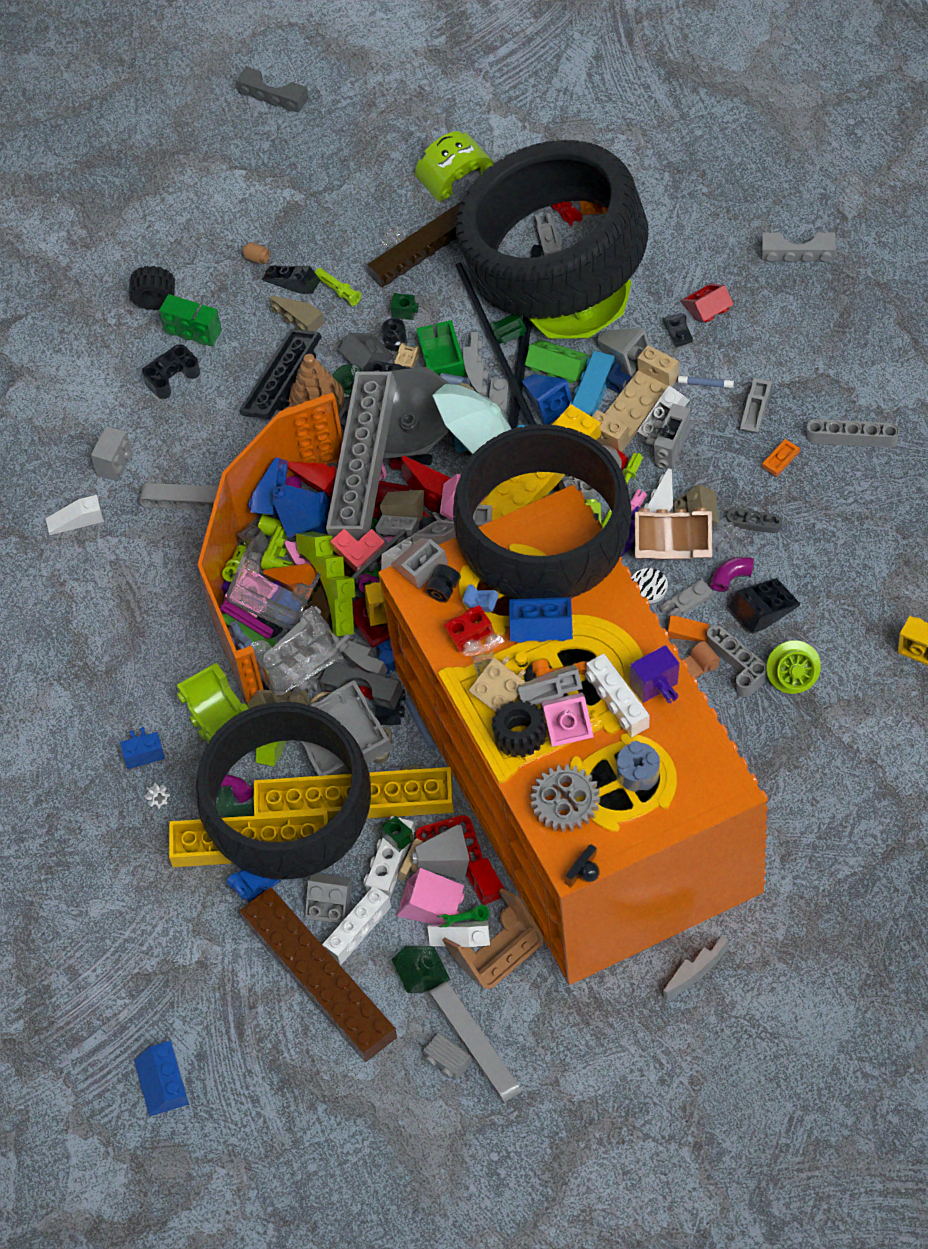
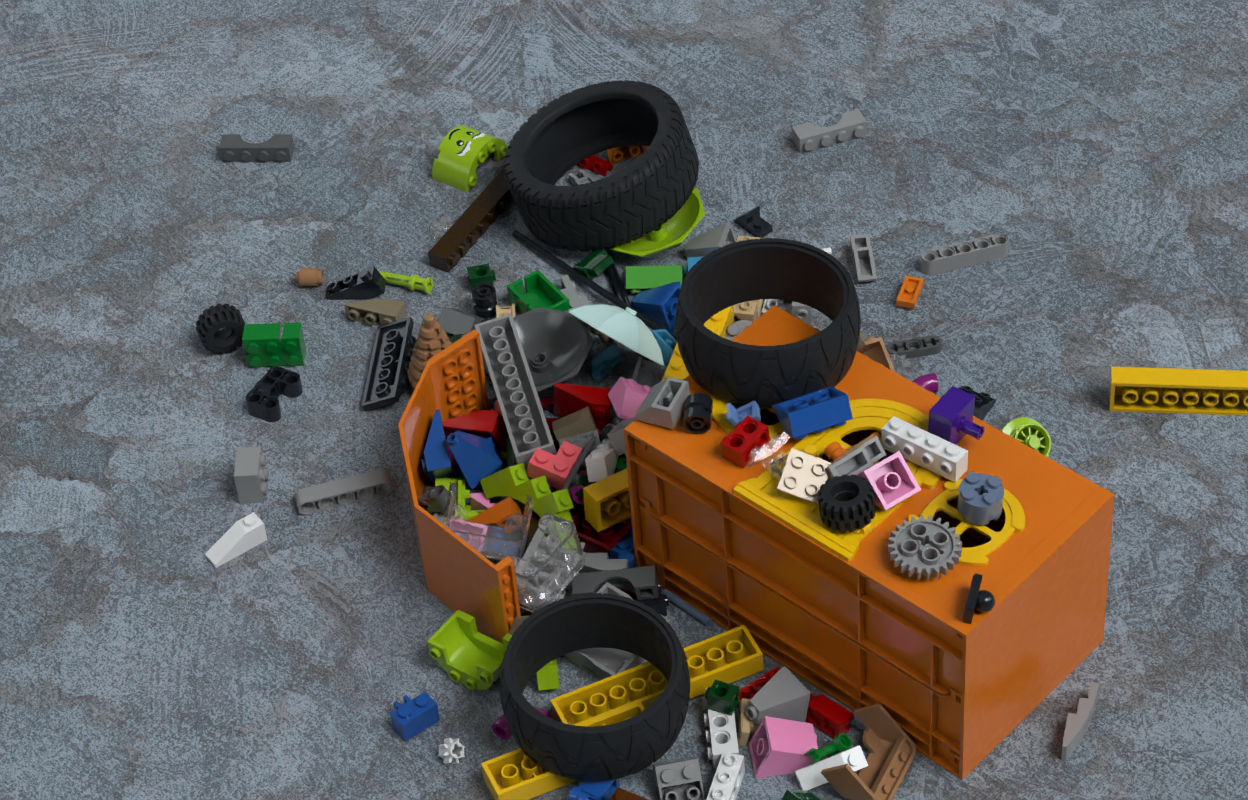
camera: 25 degrees left, 15 degrees down
slope [680,283,734,323] -> none

